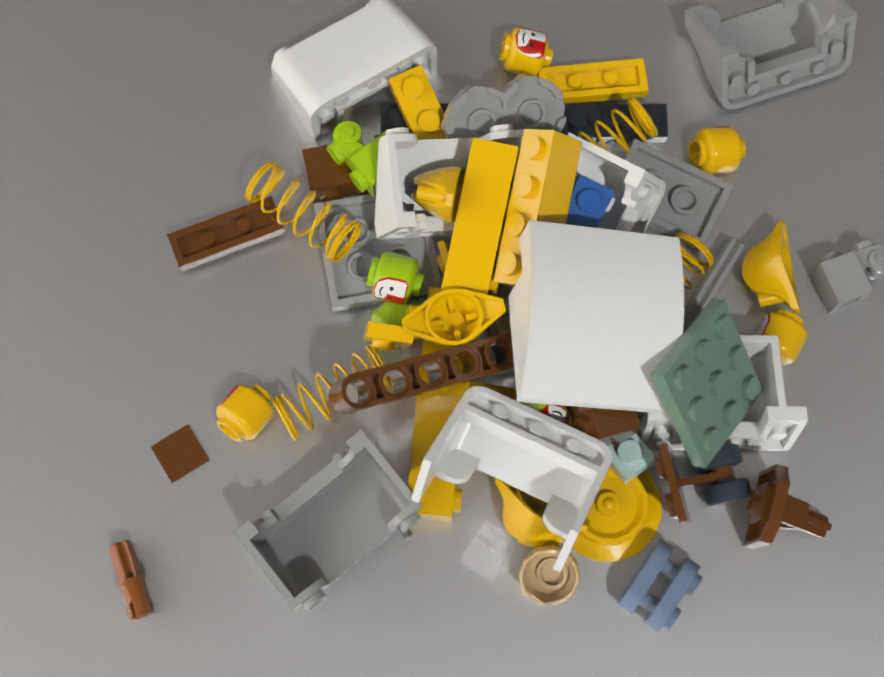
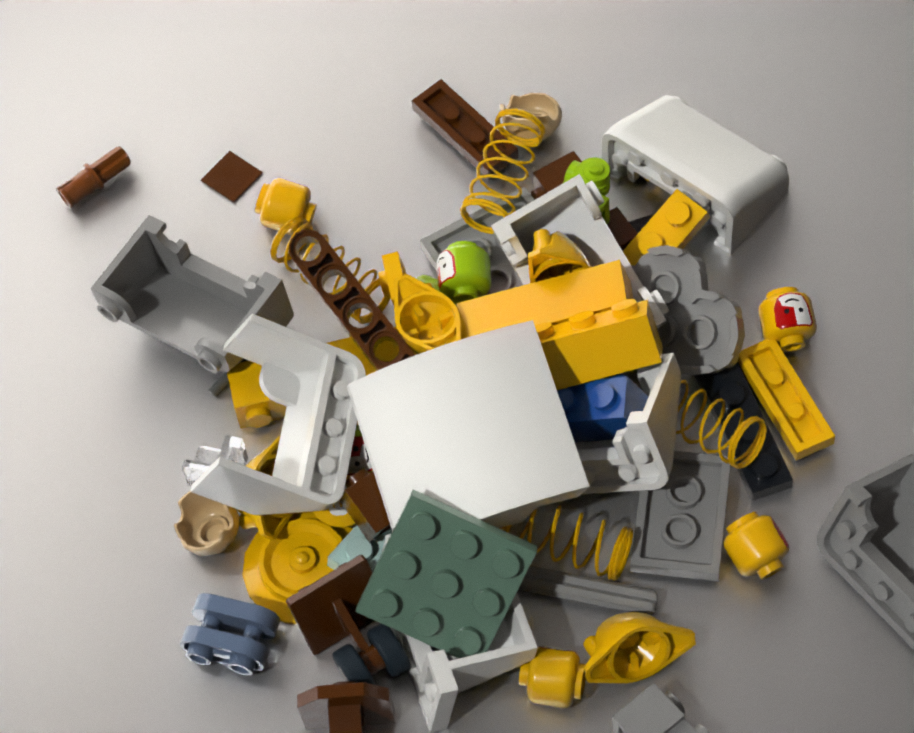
camera: 80 degrees right, 15 degrees down
none -> tan hair [500,93,562,141]

